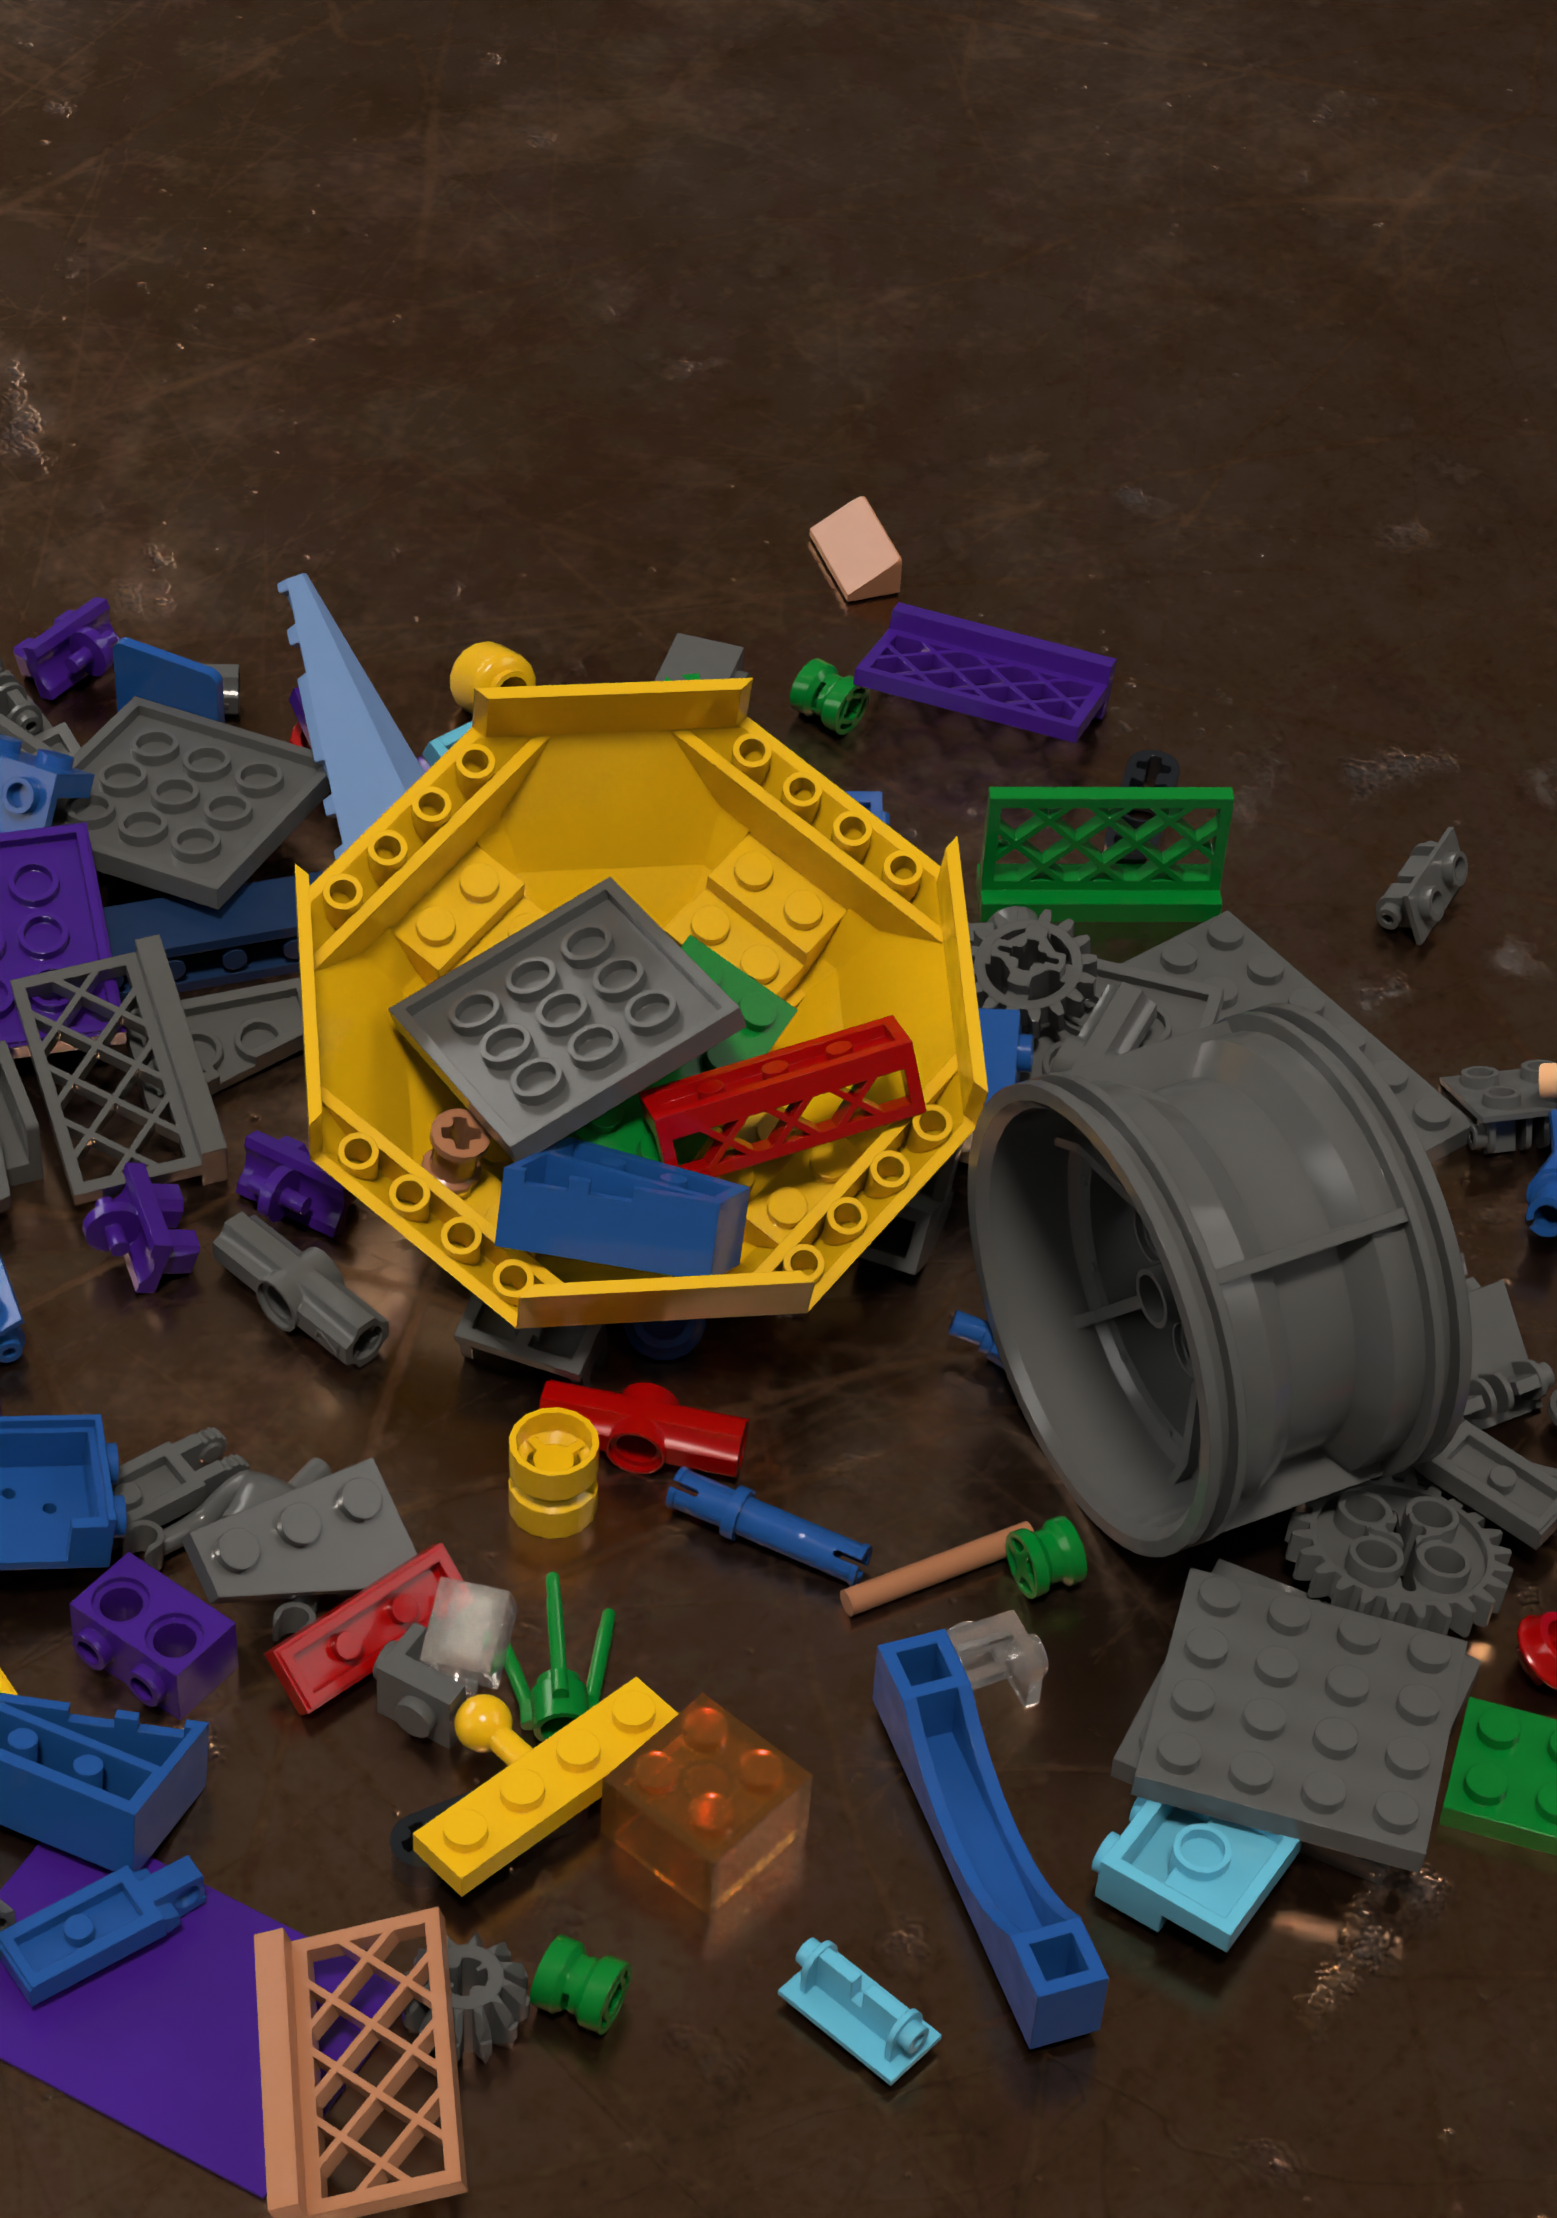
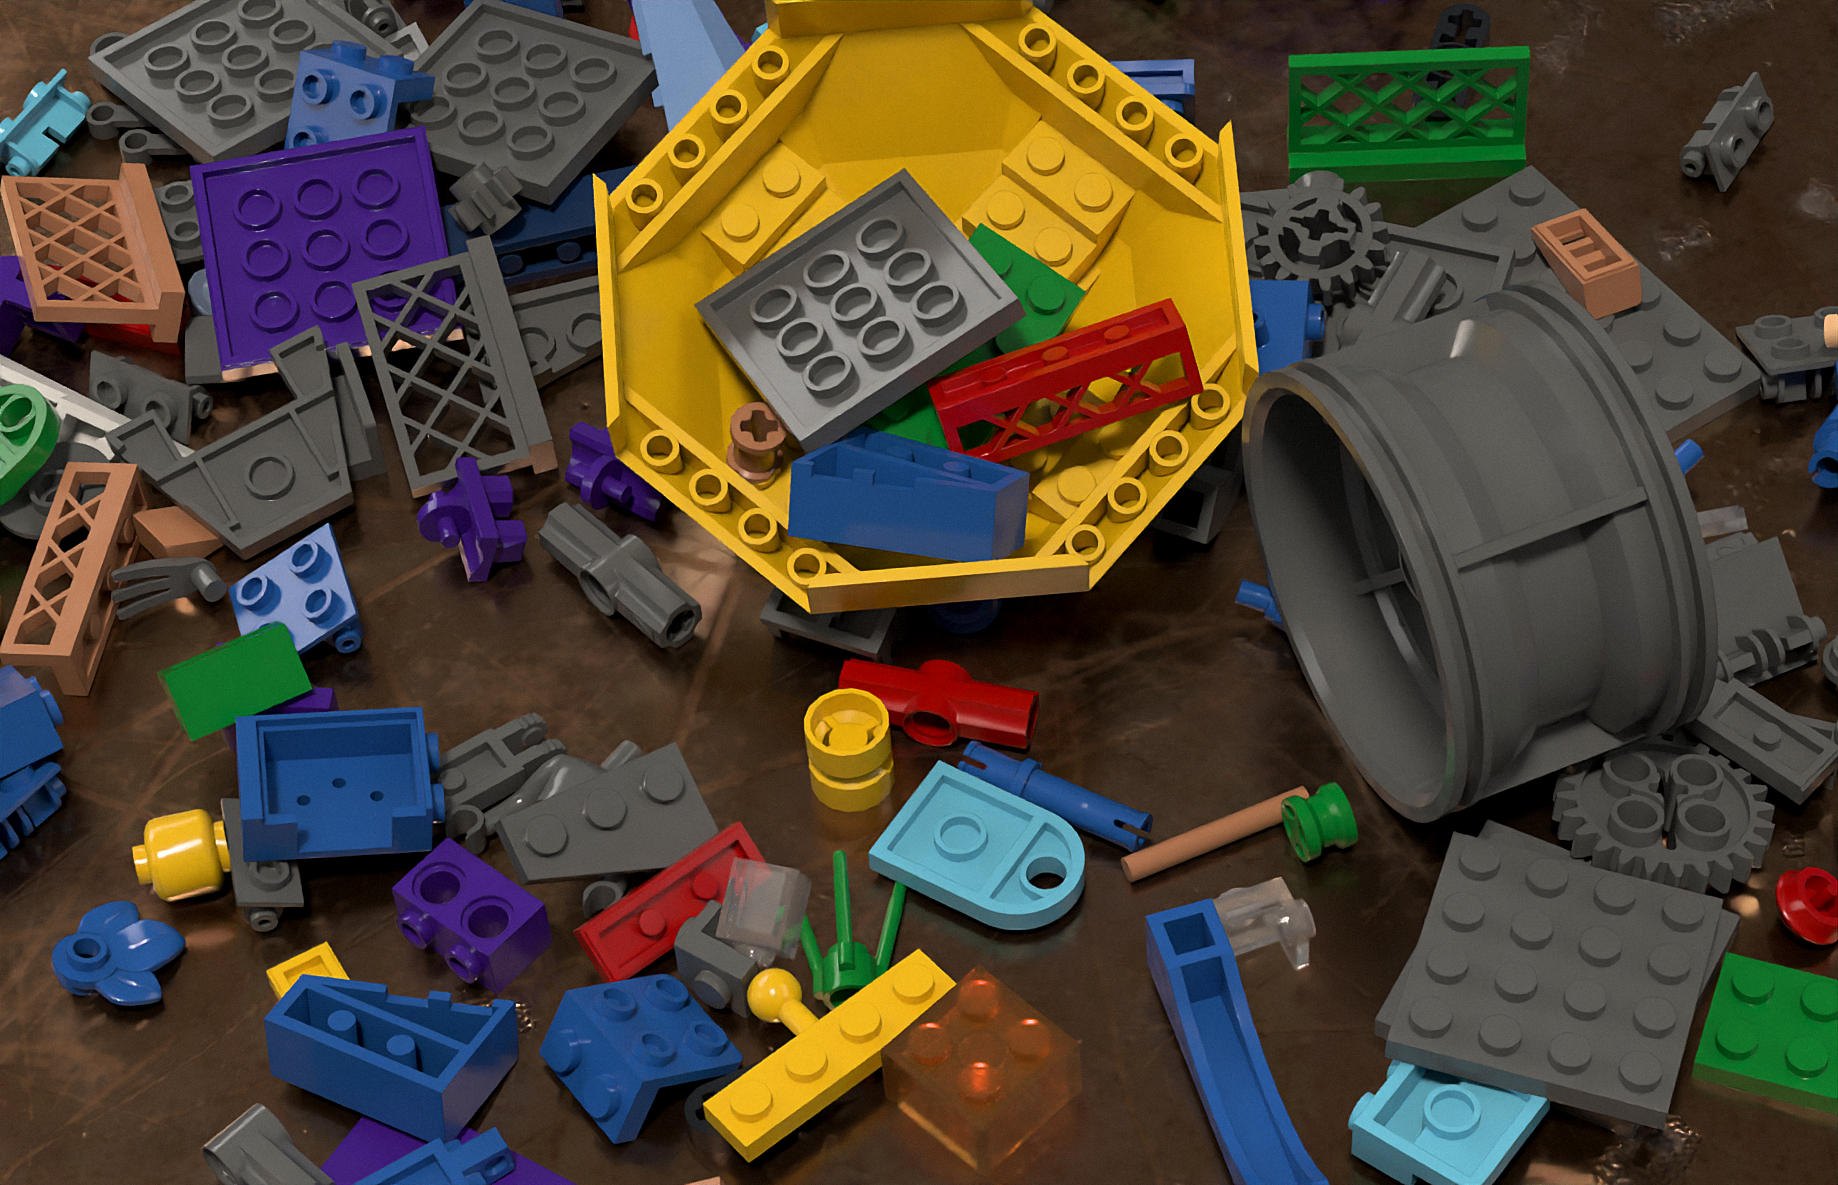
camera: 10 degrees right, 5 degrees up
none -> dark grey gear [448,161,523,235]
none -> blue bracket [538,974,743,1144]
none -> medium azure plate [868,760,1086,930]
none -> nougat slope [1531,208,1643,320]

